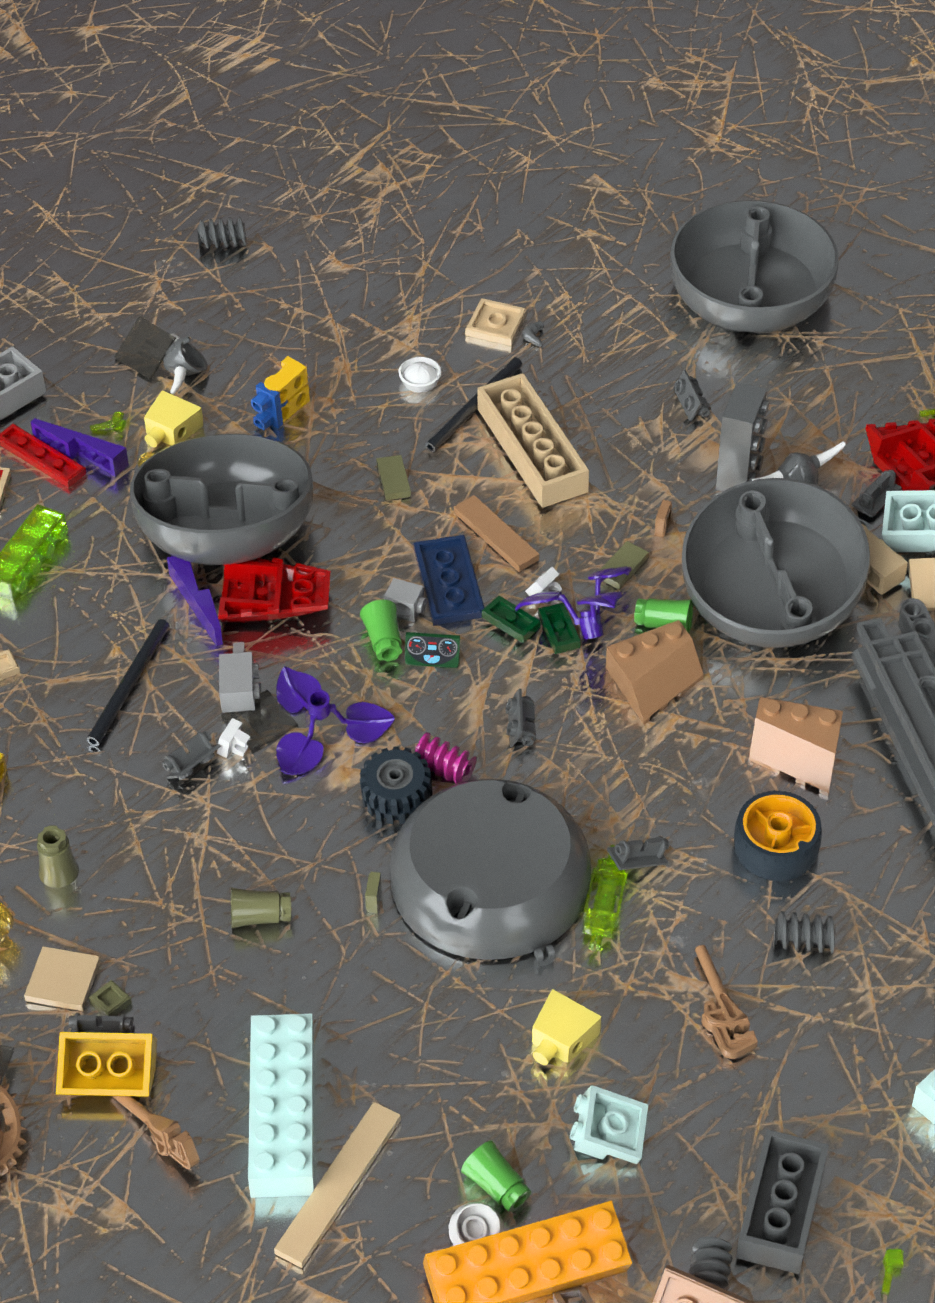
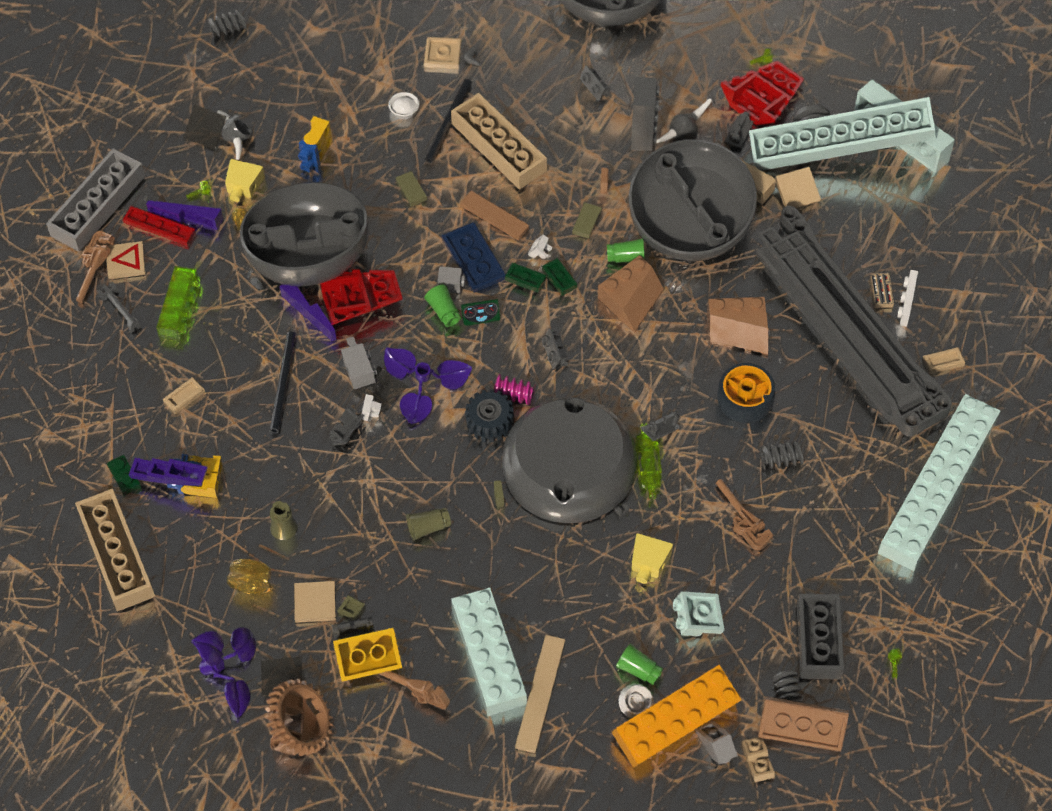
camera: 15 degrees left, 10 degrees up
dark purple plant [515,566,632,639] -> none

